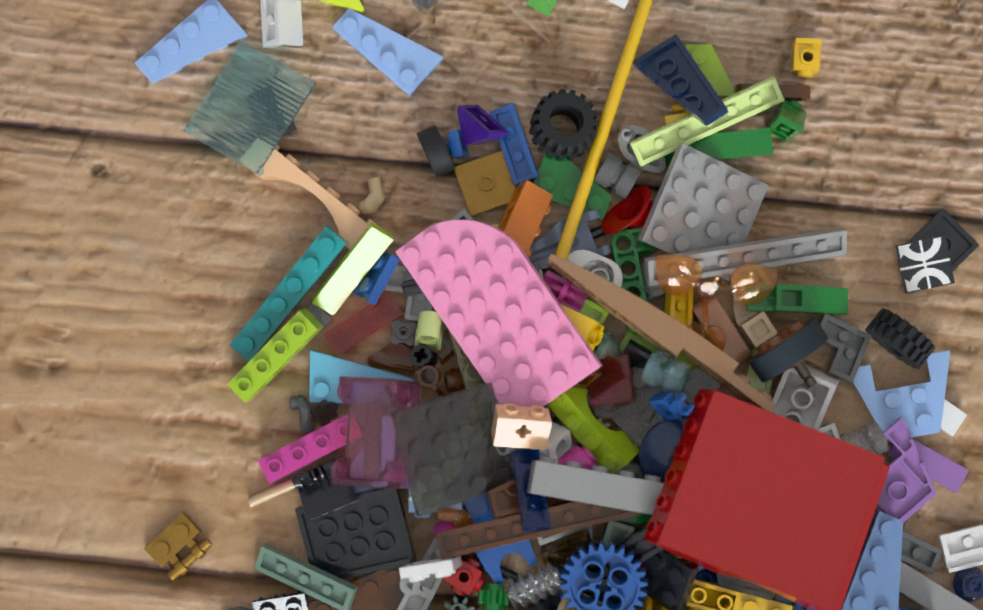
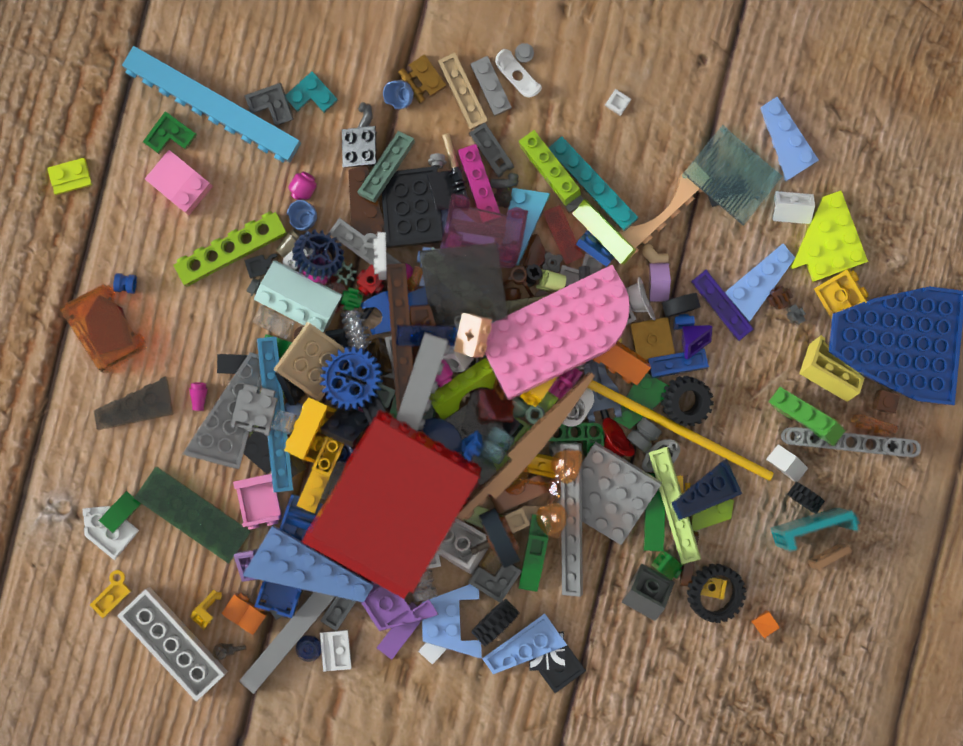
camera: 100 degrees right, 0 degrees up
none -> medium blue hair [383,80,414,109]
none -> light grey plate [428,153,447,169]
none -> tan plate [438,53,488,130]
none -> dark grey plate [469,123,514,178]
none -> light grey plate [470,56,512,117]
none -> light blue wing [482,614,567,674]
none -> white piece [495,49,542,98]
none -> light grey plate [515,43,534,63]
none -> sand green cone [526,405,545,424]
none -> white tile [605,89,631,116]
none -> dark grey slope [622,563,675,621]
none -> white piece [626,277,656,321]
none -> lavender slope [649,263,671,302]
none -> black tyre [687,563,746,623]
none -> dark purple tile [691,270,754,341]
none -> reddish brown gear [768,286,793,309]

